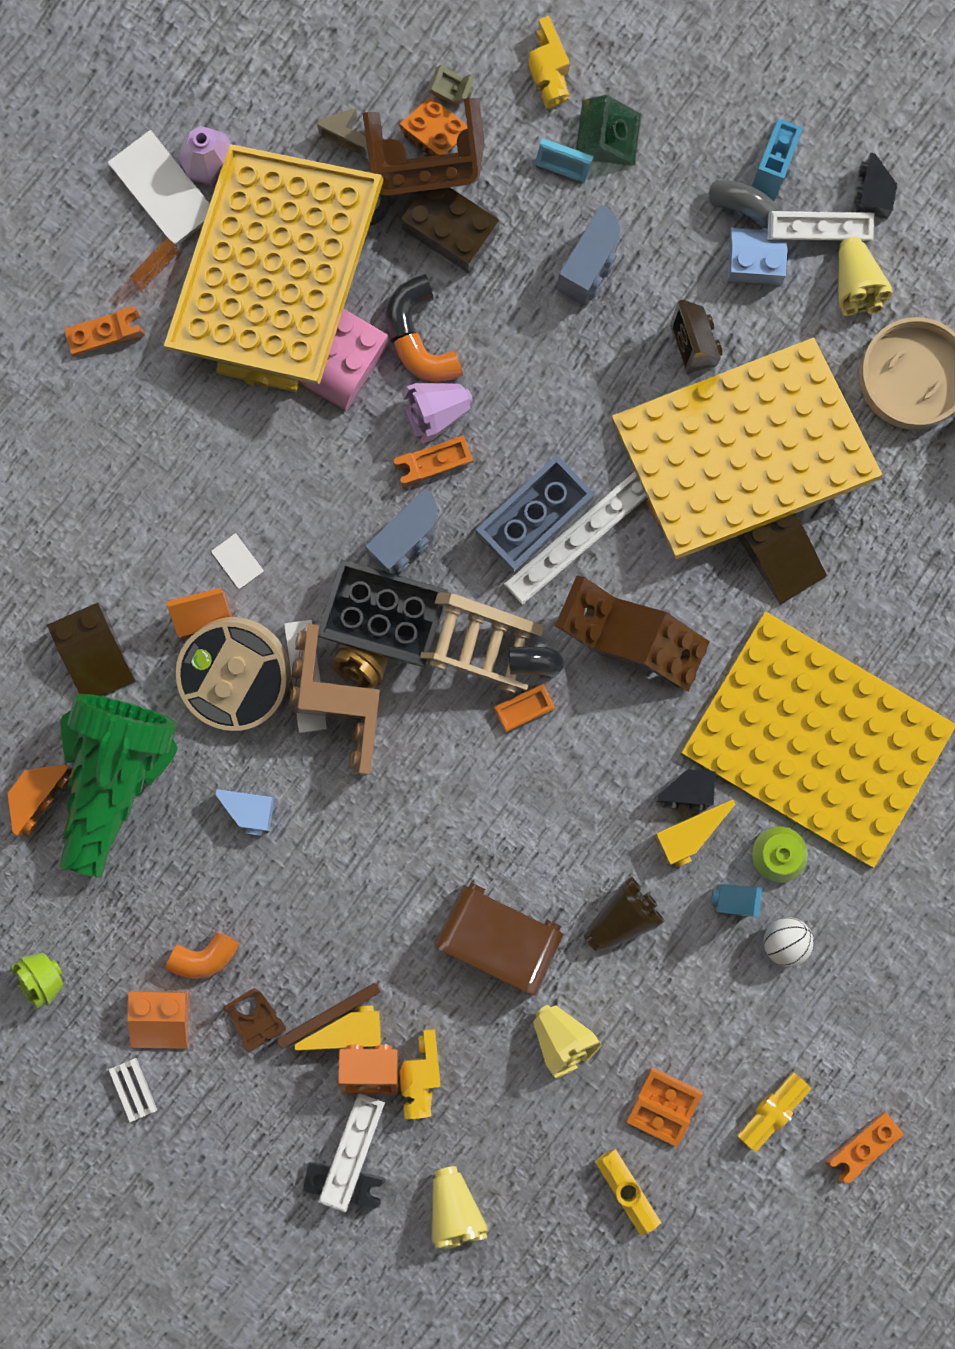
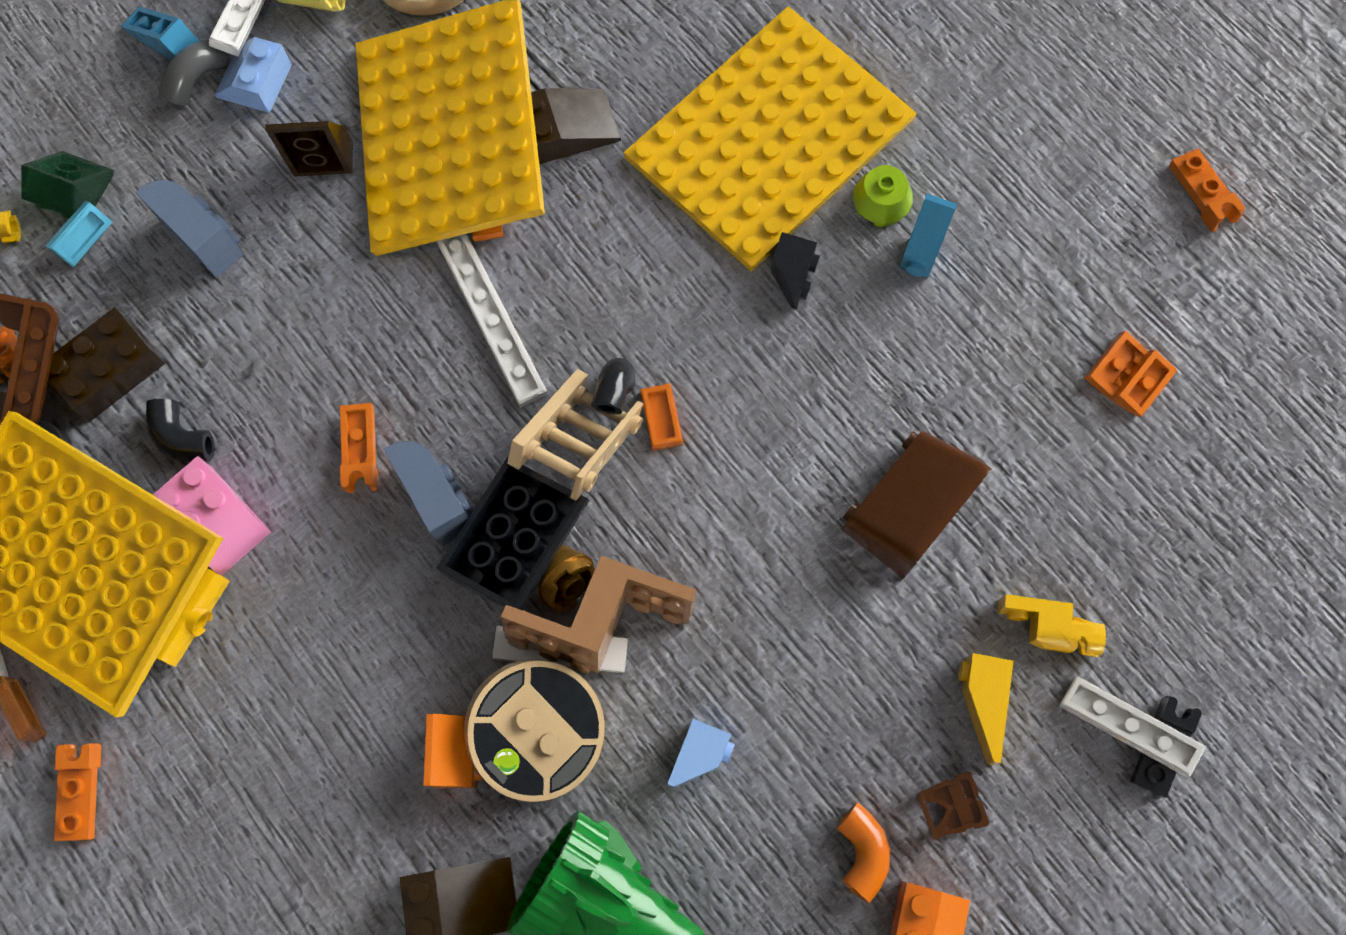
camera: 70 degrees left, 10 degrees down
white sticker [211,534,263,589] -> none
reddish brown tile [277,982,382,1049] -> none
orange slope [339,1044,398,1094] -> none
orange cylinder [394,333,464,383] -> none
lavender cone [402,383,473,443] -> none
light yellow cone [431,1166,488,1249] -> none
sand blue brick [476,454,595,575] -> none
light yellow cone [533,1005,602,1079] -> none
reddish brown bracket [555,575,710,692] -> none
dark brown cone [584,877,665,952] -> none
yellow piece [594,1148,661,1236] -> none
yellow slope [654,799,735,867] -> none
yellow piece [736,1072,812,1153] -> none
white piece [763,917,814,967] -> none

